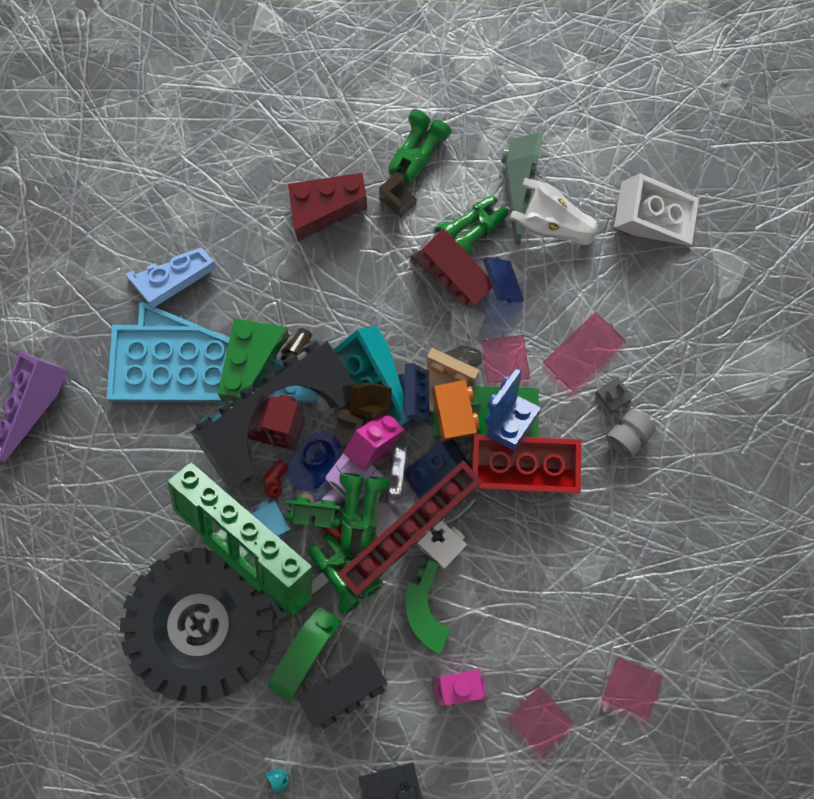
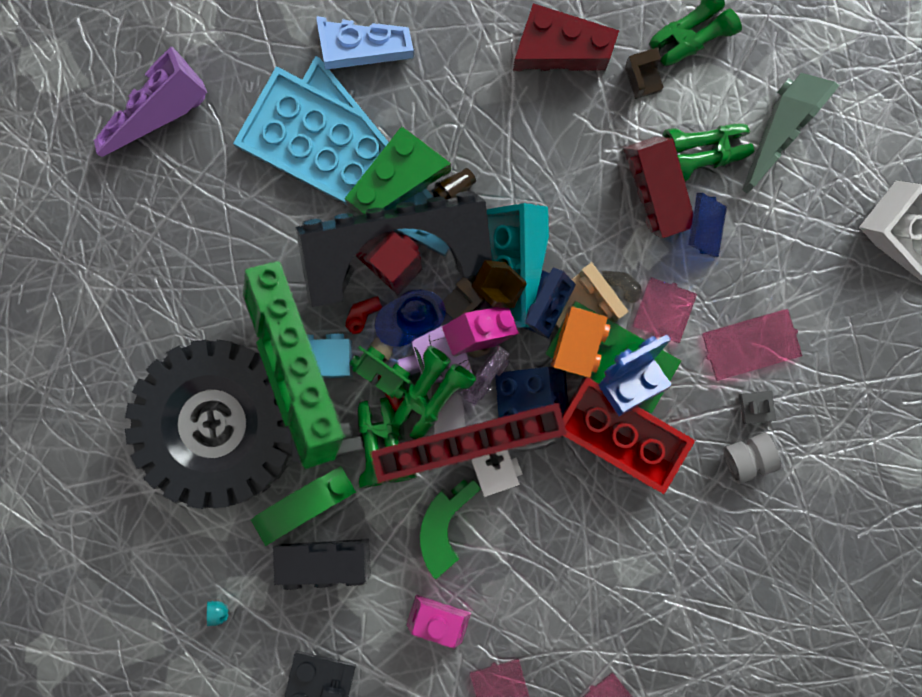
camera: 30 degrees right, 10 degrees up
white animal [509,178,598,245] -> none

